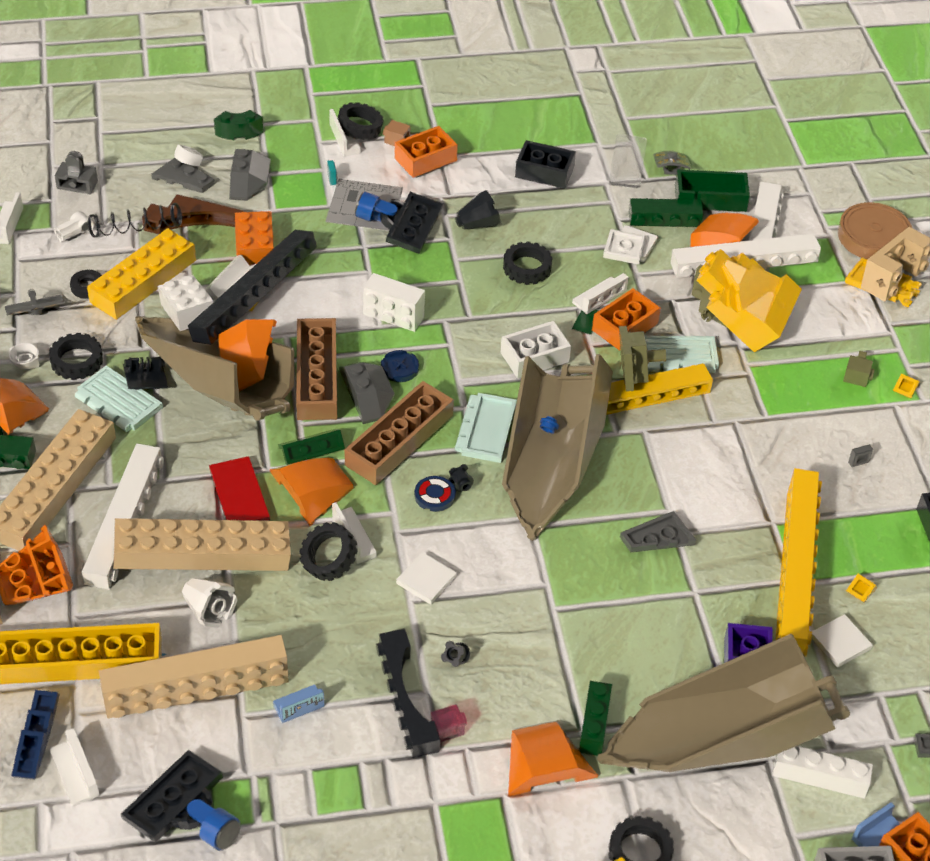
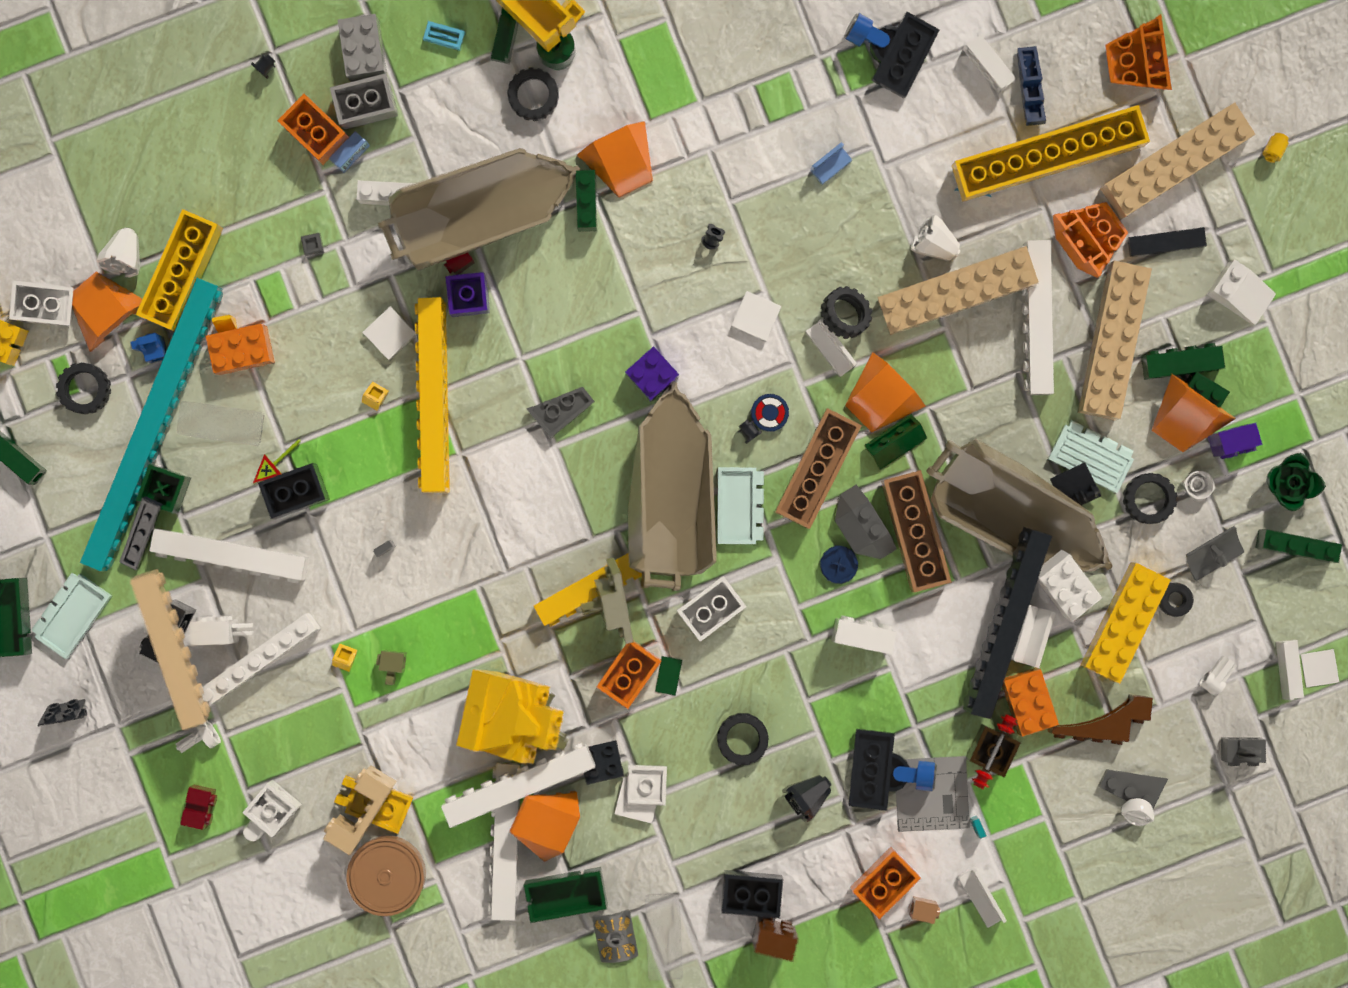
camera: 175 degrees right, 40 degrees up
black piece [87,203,182,238] -> none
tan brick [99,635,289,719] -> none
red tile [209,456,270,521] -> none
dark green brick [214,110,264,140] -> none
orange wedge [219,319,277,392] -> none
dark grey wedge [229,149,271,201] -> none
black tyre [337,102,384,140] -> none
black arch [376,628,440,758] -> none
clear pink brick [430,704,467,742] -> none
blue plate [540,416,559,434] -> none
white panel [572,273,629,314] -> none
dark green brick [628,198,703,227] -> none
light aqua hinge [644,335,719,373] -> none
none -> black hinge [584,740,624,785]
none -> dark purple brick [625,346,679,402]
none -> reddish brown brick [752,916,799,962]
none -> dark brown brick [966,714,1021,790]

